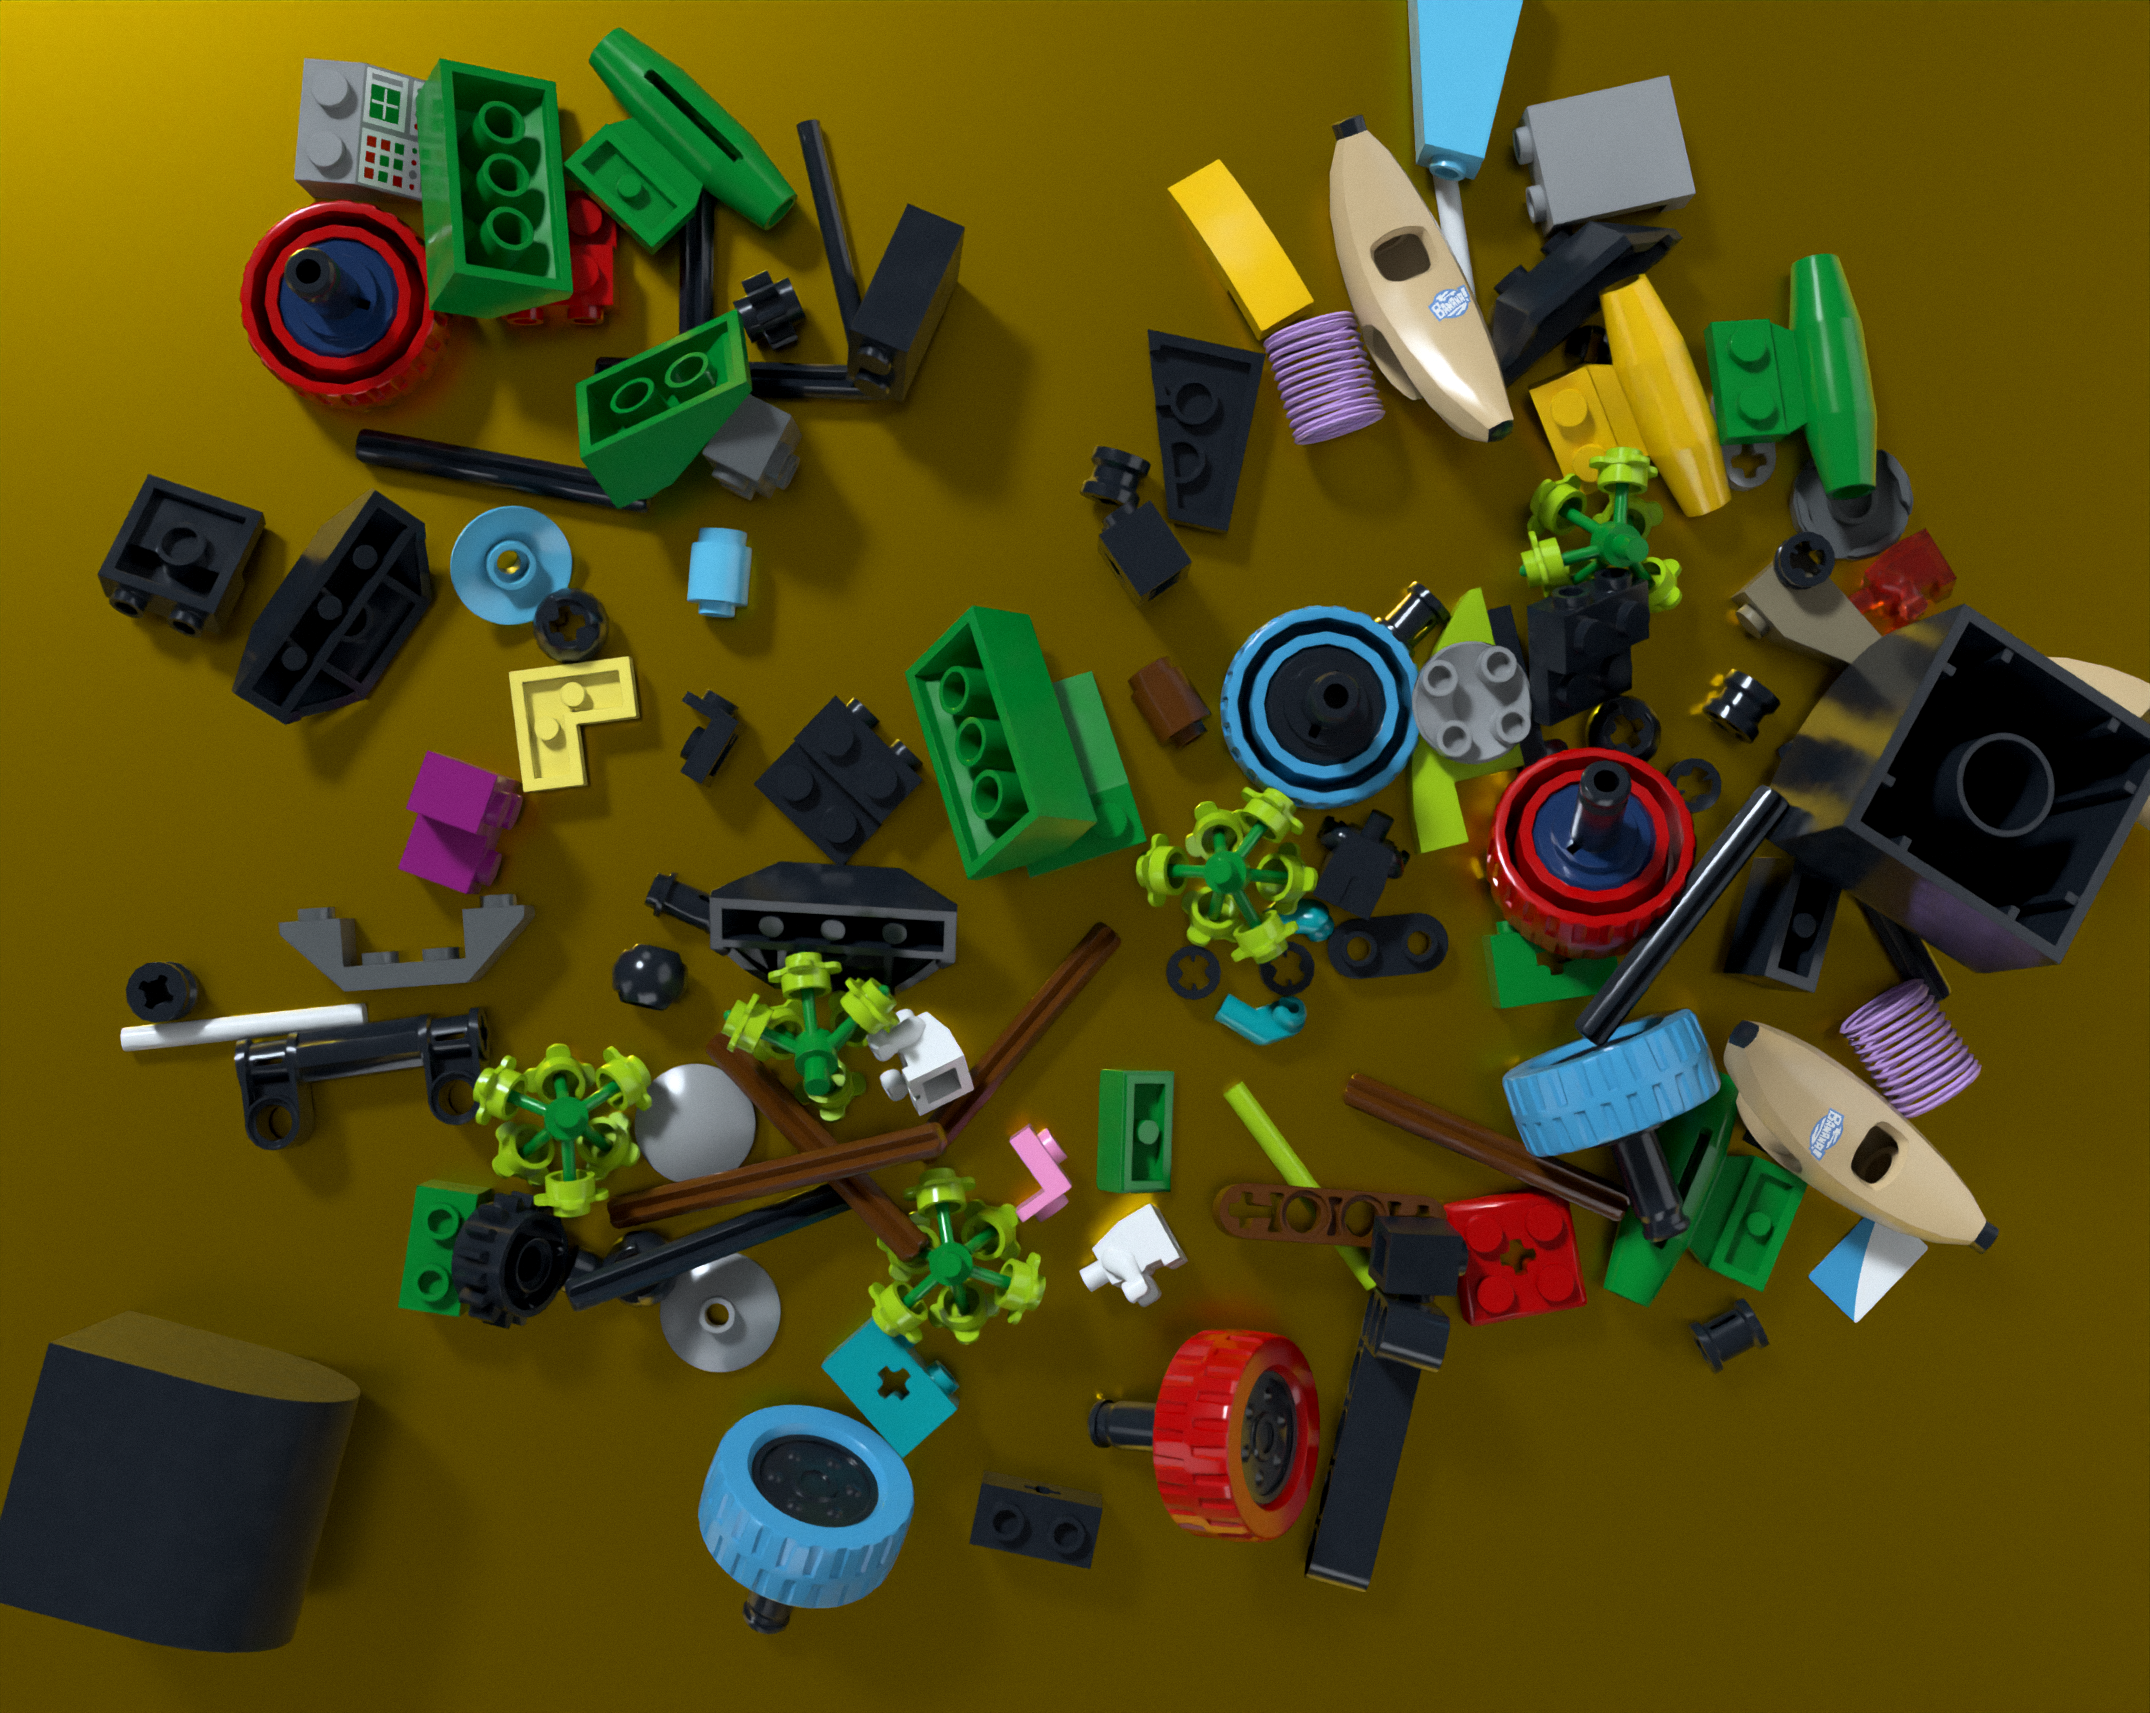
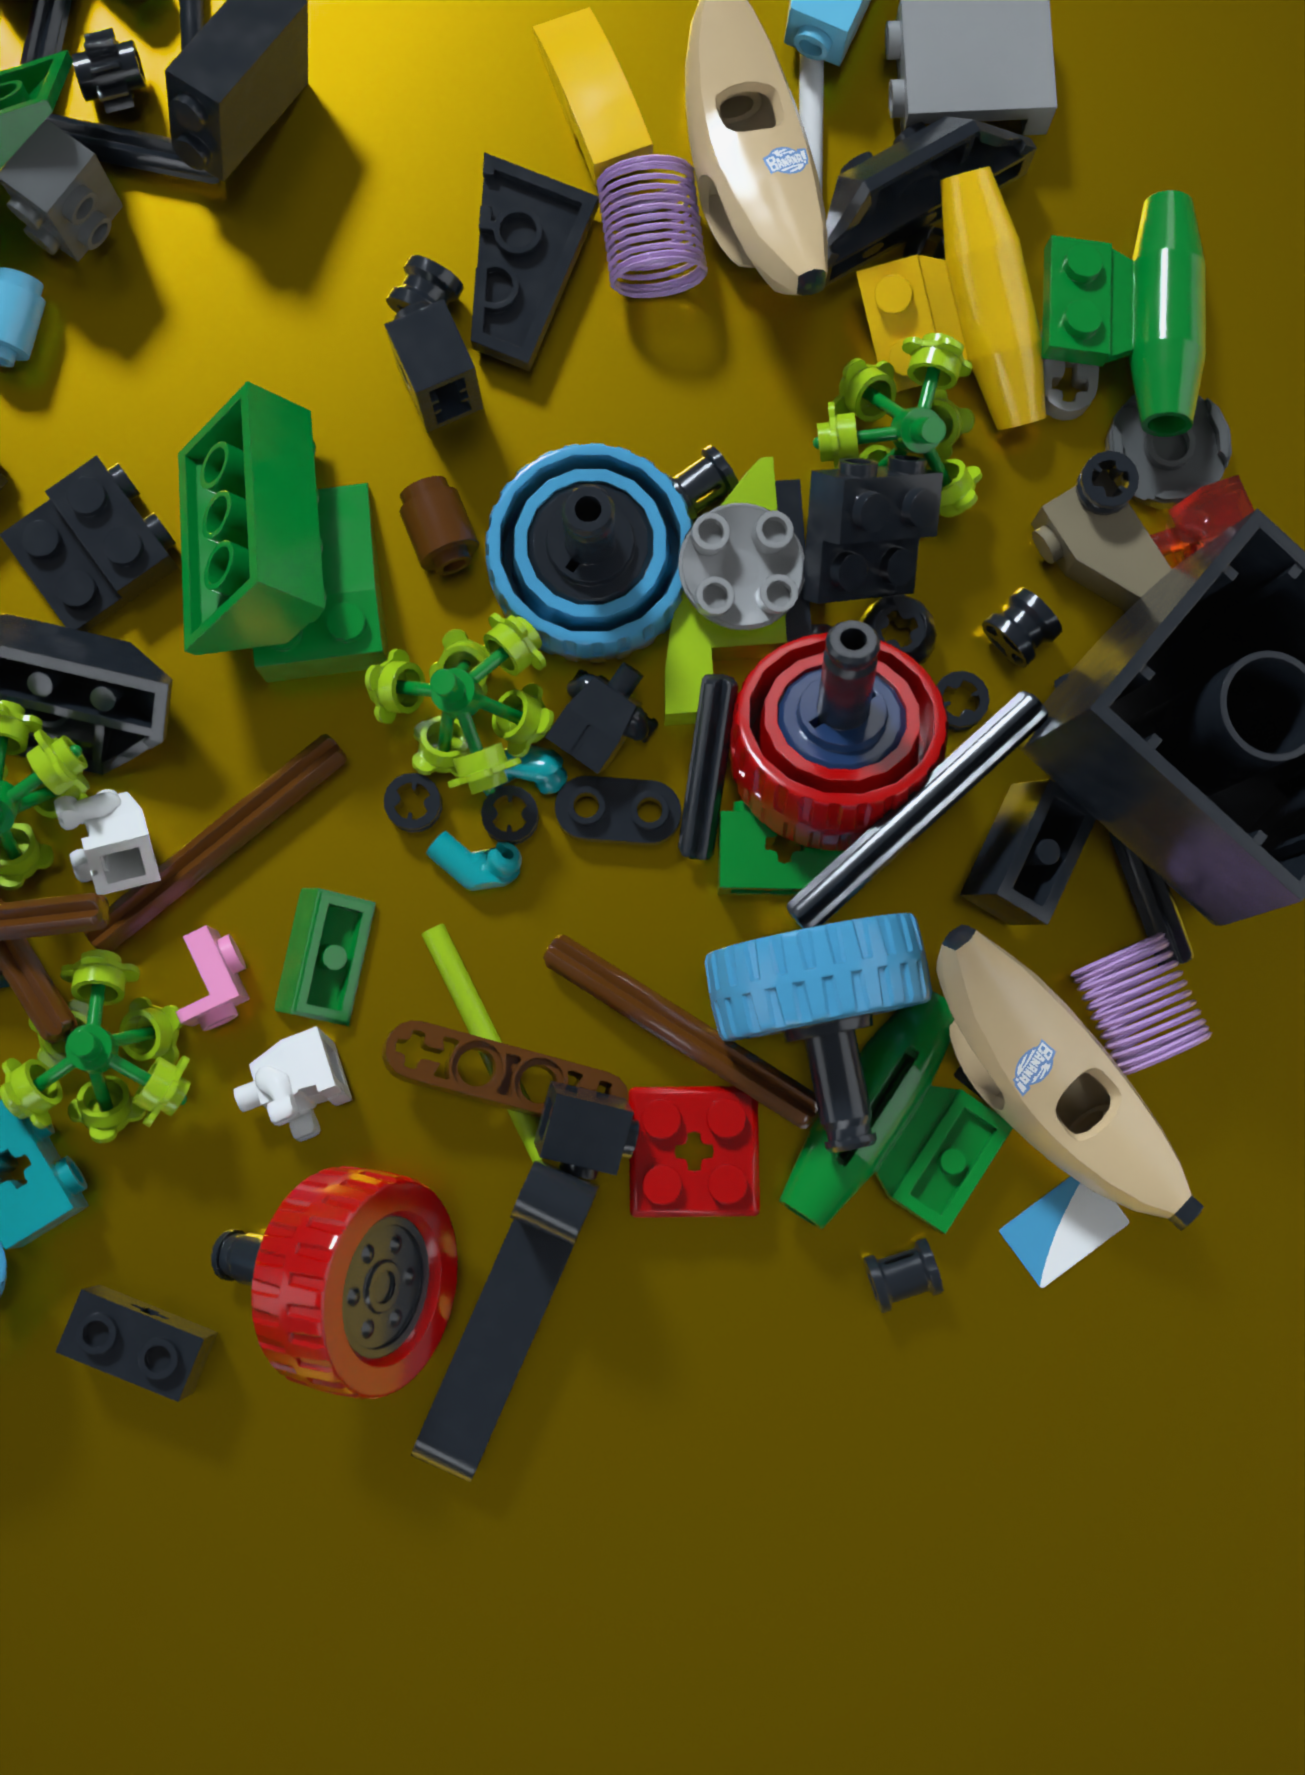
camera: 10 degrees right, 5 degrees down
none -> black axle [678,674,739,860]

